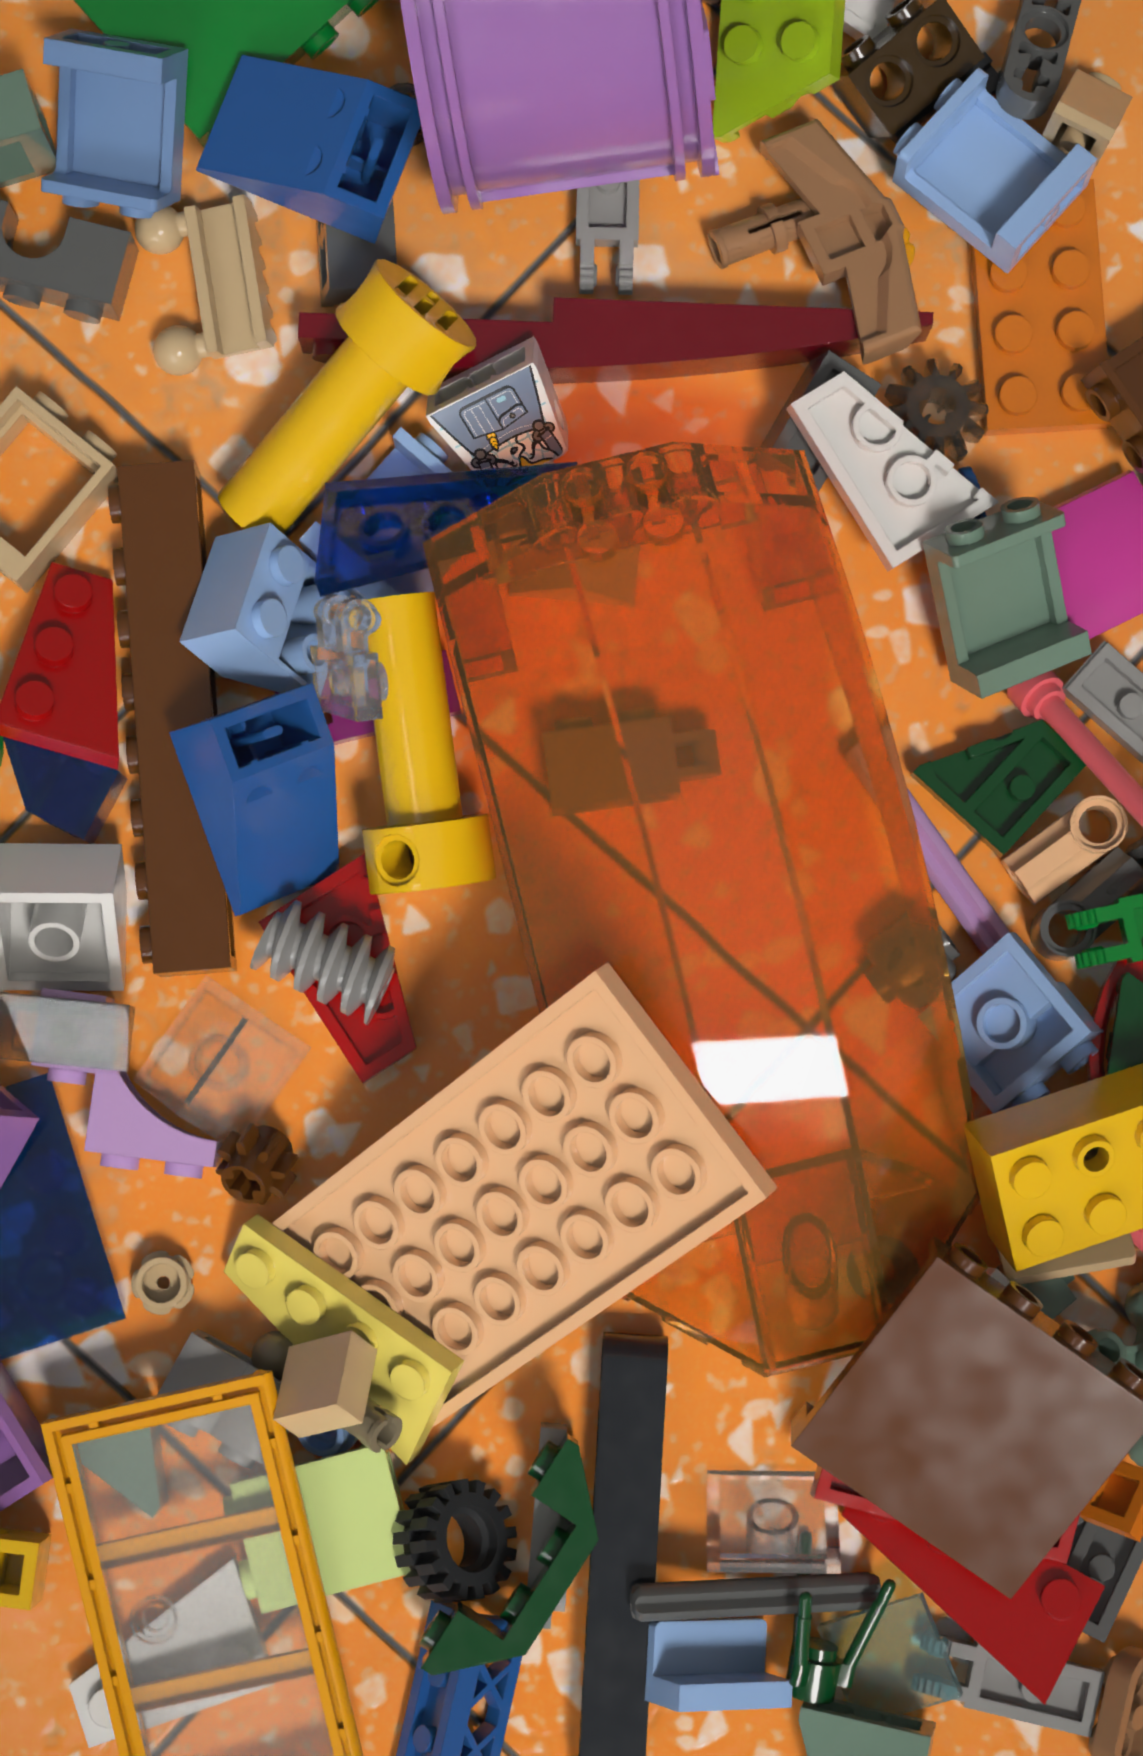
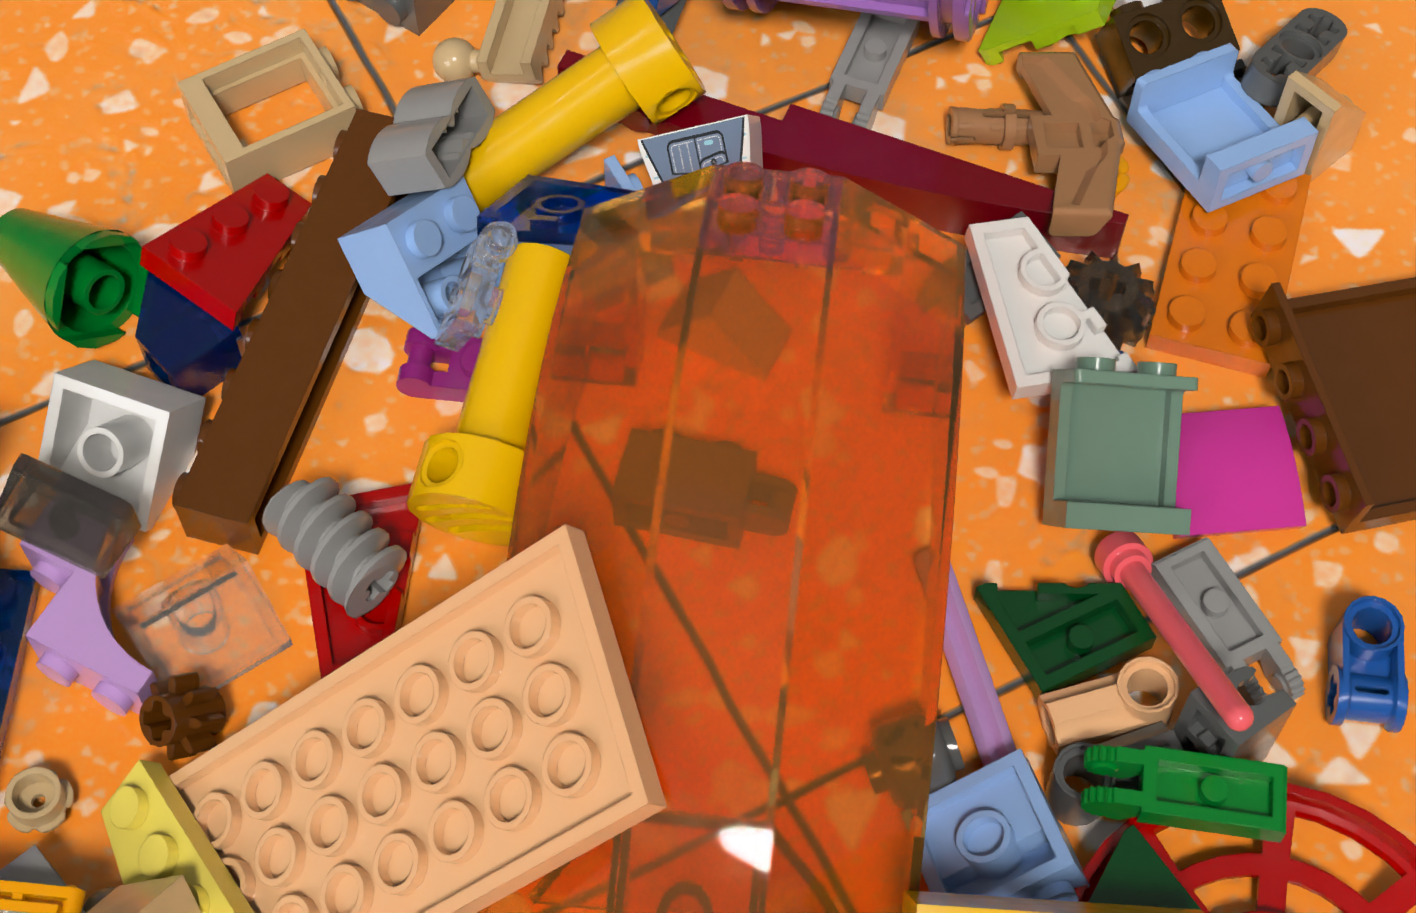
camera: 25 degrees right, 25 degrees down
blue slope [169,682,339,916] -> none
none -> light grey brick [367,76,495,196]

